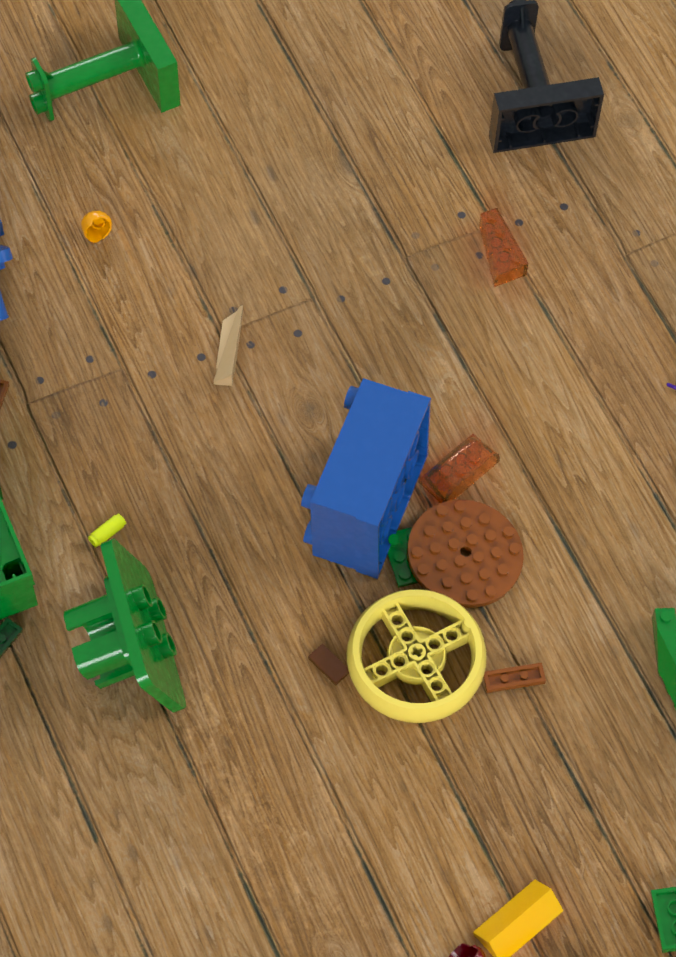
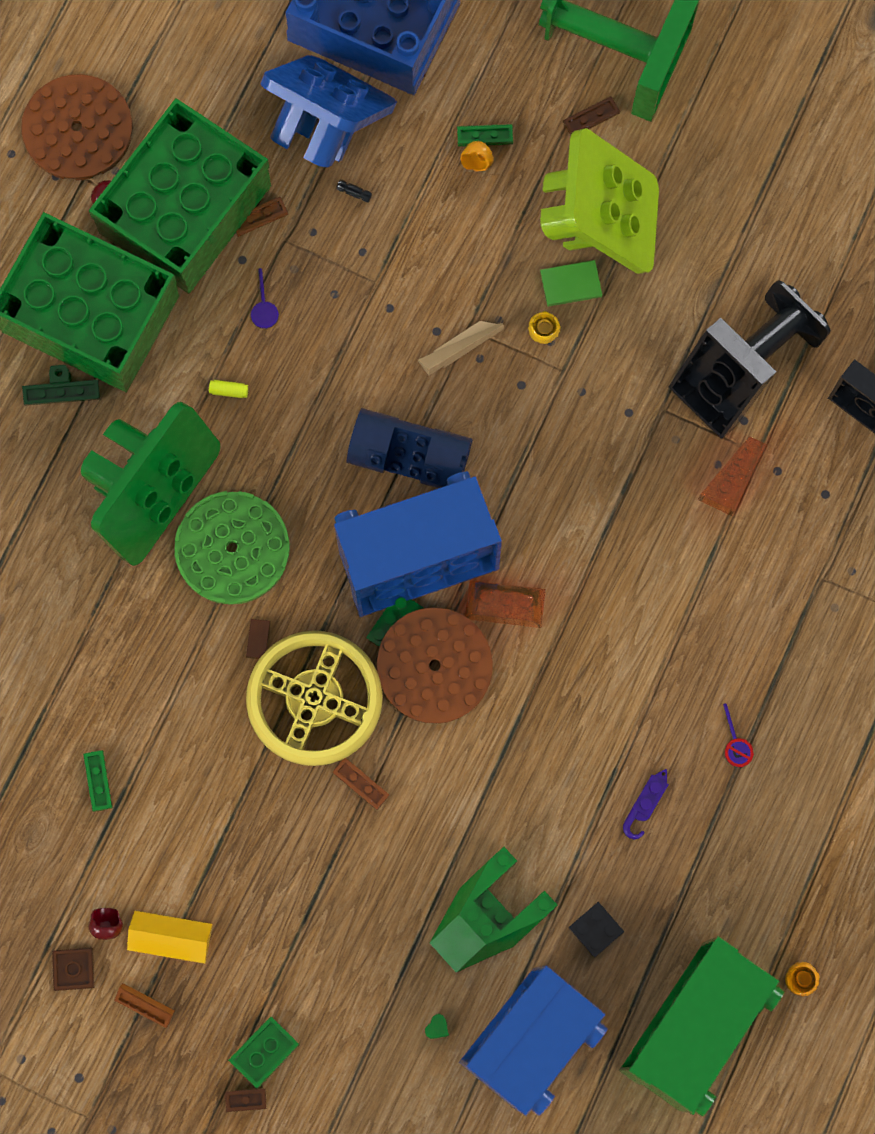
camera: 50 degrees right, 15 degrees up
none -> green plate [83,750,113,812]
none -> bright green plate [174,491,290,605]
none -> dark purple piece [251,268,279,329]
none -> black axle [337,180,372,202]
none -> dark blue cylinder [346,408,473,489]
none -> green plate [457,124,513,146]
none -> yellow hair [528,311,561,344]
none -> lime piece [540,129,659,274]
none -> bright green tile [540,260,602,307]
none -> reddish brown tile [563,96,620,136]
none -> black piece [668,280,830,439]

